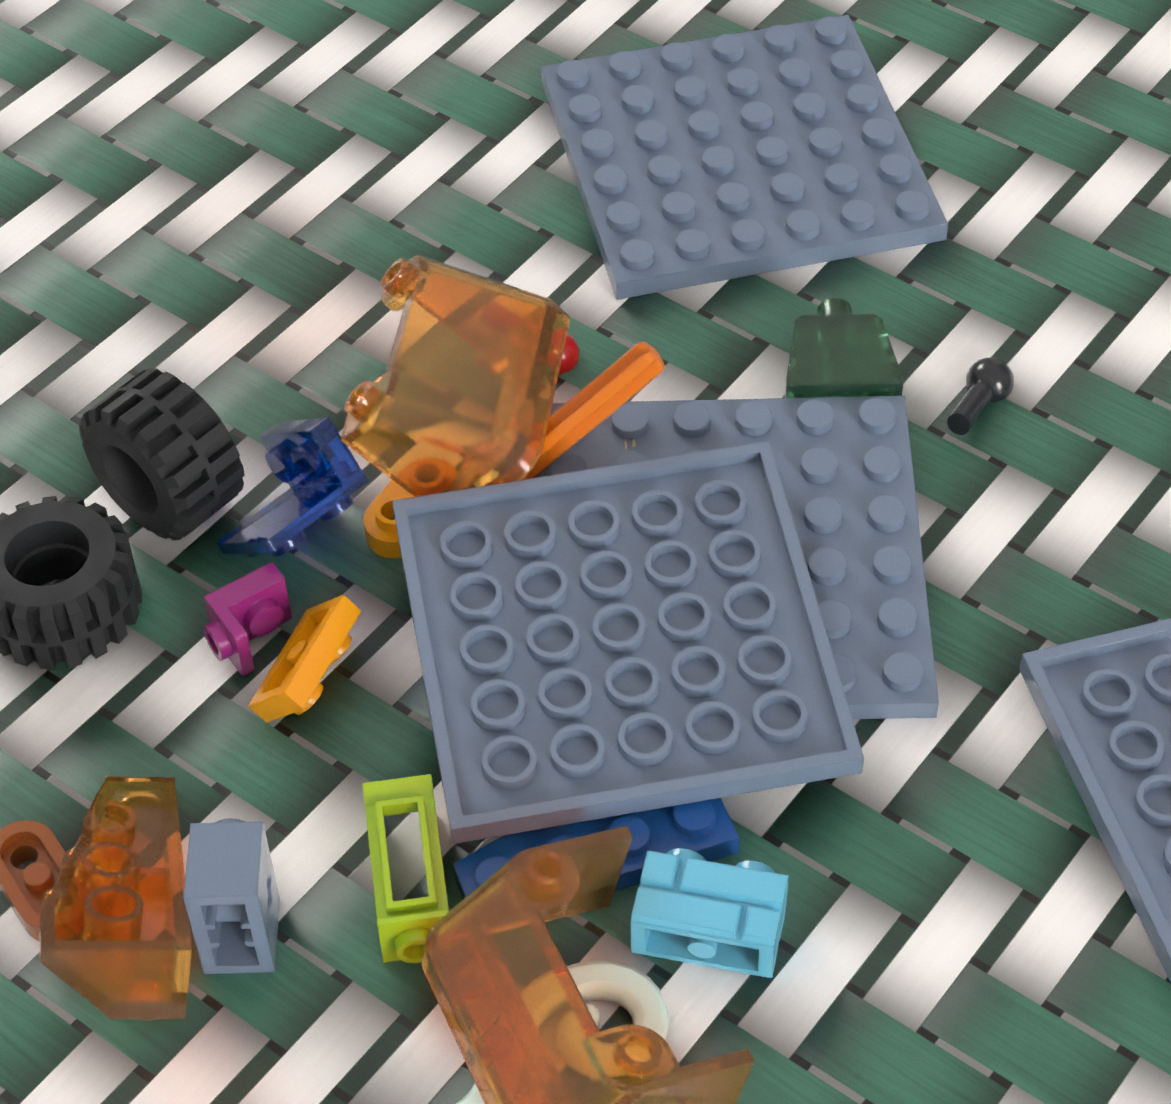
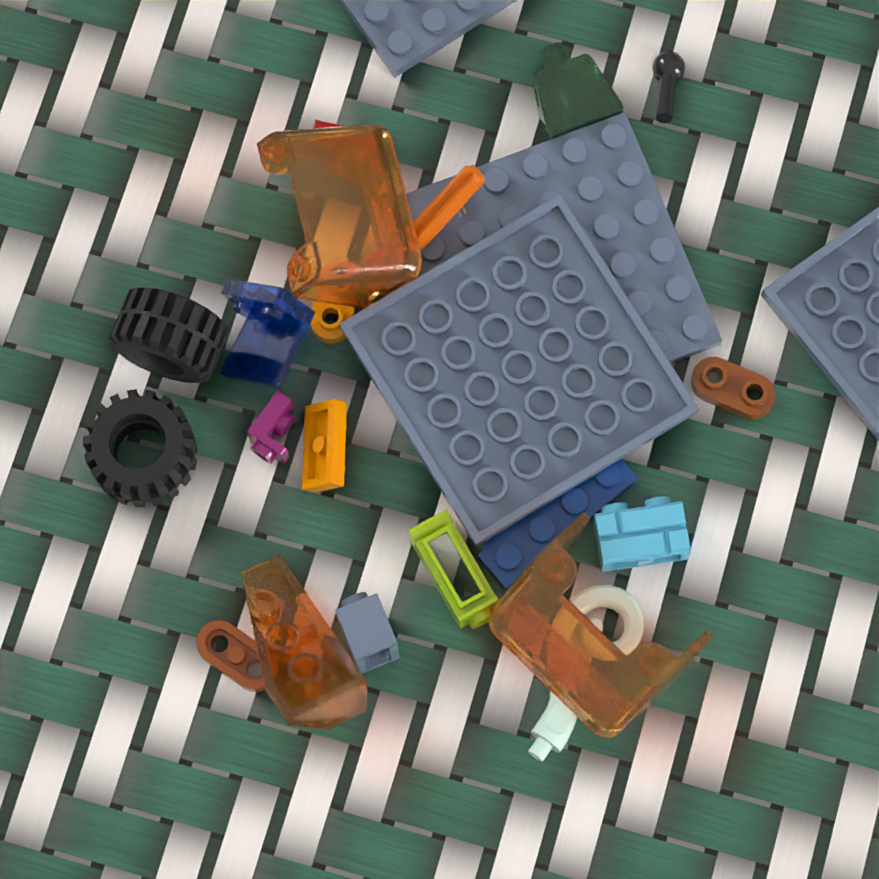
camera: 20 degrees left, 25 degrees up
none -> dark orange plate [691,357,775,420]

